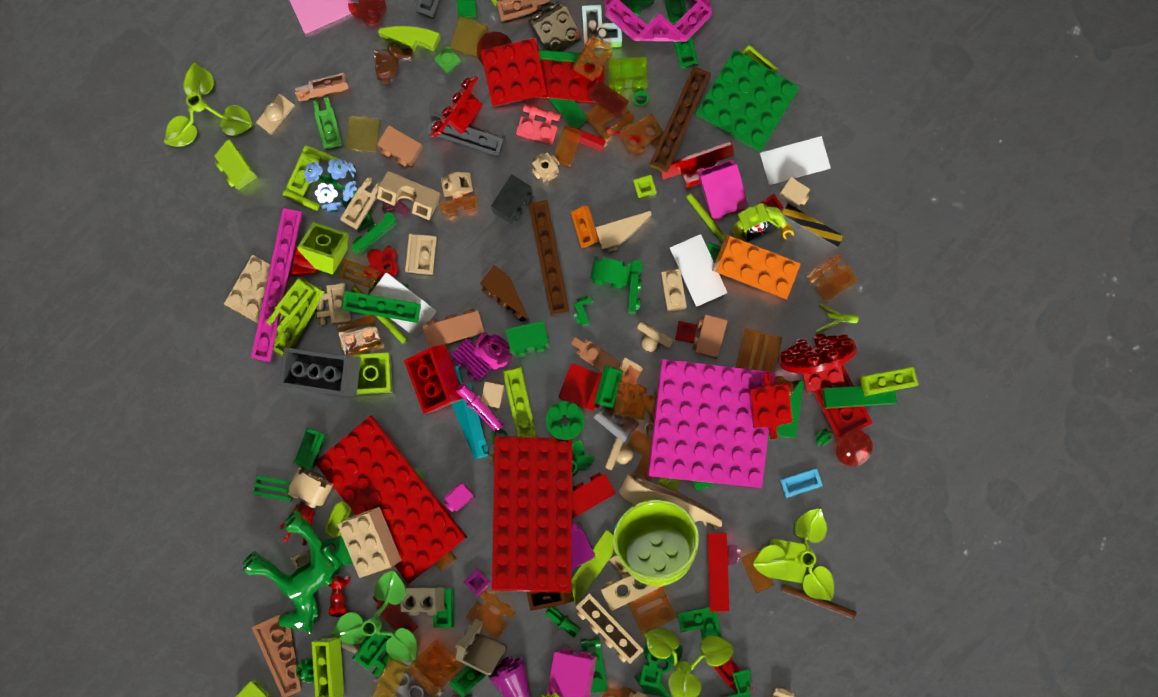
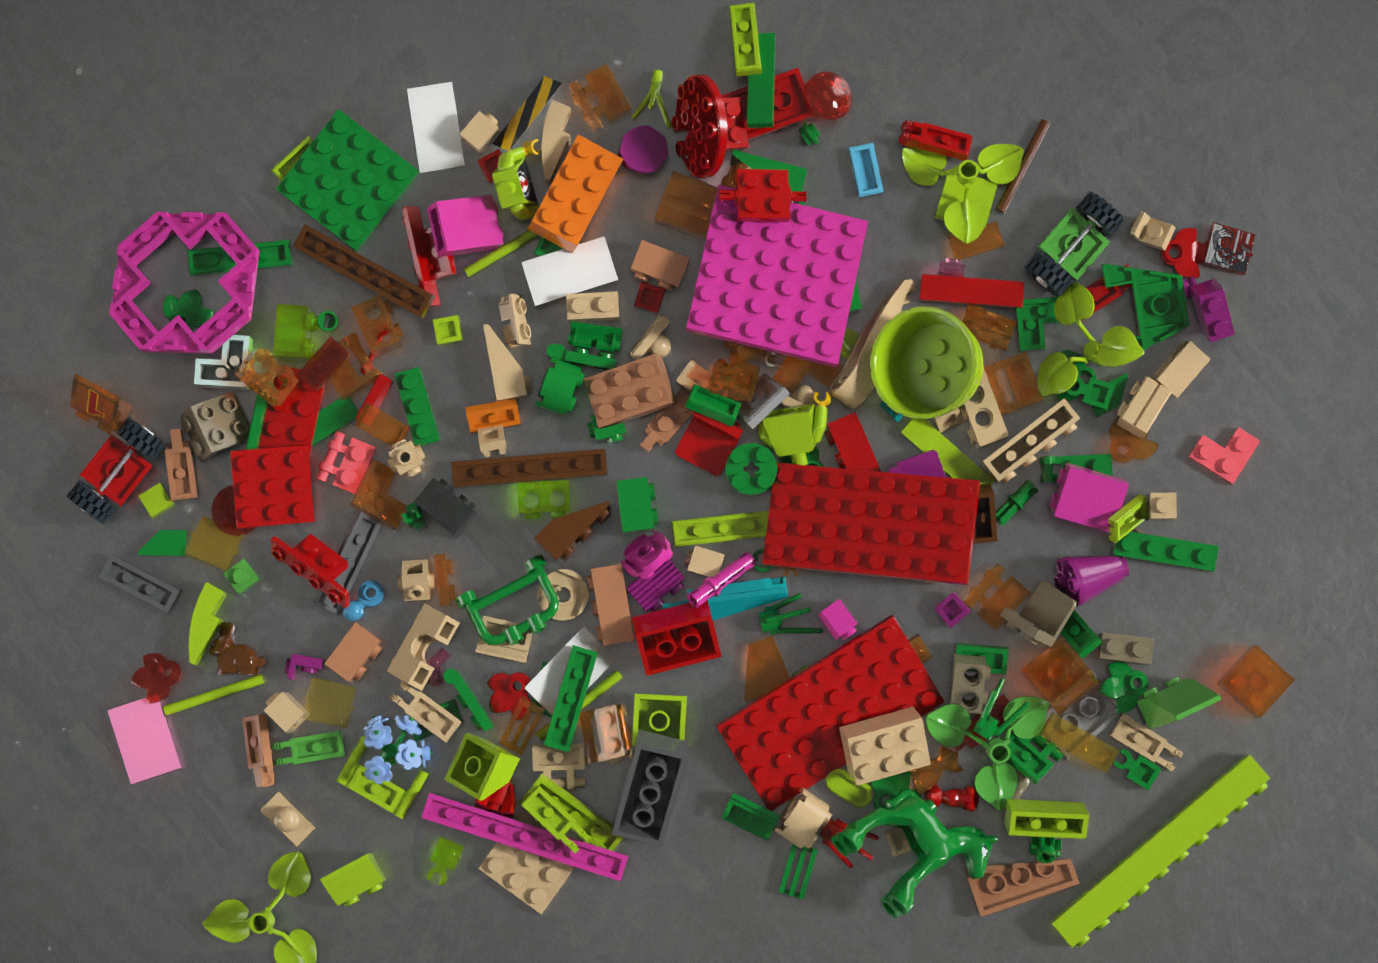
camera: 85 degrees left, 0 degrees up
none -> lime bar [163,674,265,716]
none -> tan brick [263,692,311,733]
none -> magenta bracket [284,654,326,680]
none -> dark azure plate [343,580,384,621]
none -> clear orange plate [349,459,407,530]
none -> green plate [394,367,440,447]
none -> green plate [401,502,427,531]
none -> clear neon green plate [427,836,465,886]
none -> green bar [455,554,559,646]
none -> tan tile [477,425,506,458]
none -> tan hinge [498,294,531,348]
none -> clear neon green brick [517,480,571,520]
none -> tan plate [537,569,589,621]
none -> tan slope [541,100,572,185]
none -> green hinge [568,321,622,353]
none -> nougat brick [583,354,677,428]
none -> magenta hat [618,125,669,174]
none -> clear orange wing [744,635,790,702]
none -> lime torso [757,391,831,465]
none -> green plant [759,593,823,635]
none -> red hinge [898,120,973,161]
none -> clear orange animal [910,746,962,794]
none -> clear orange plate [962,304,1017,351]
none -> green plant [973,678,1030,740]
none -> plate [1024,191,1125,297]

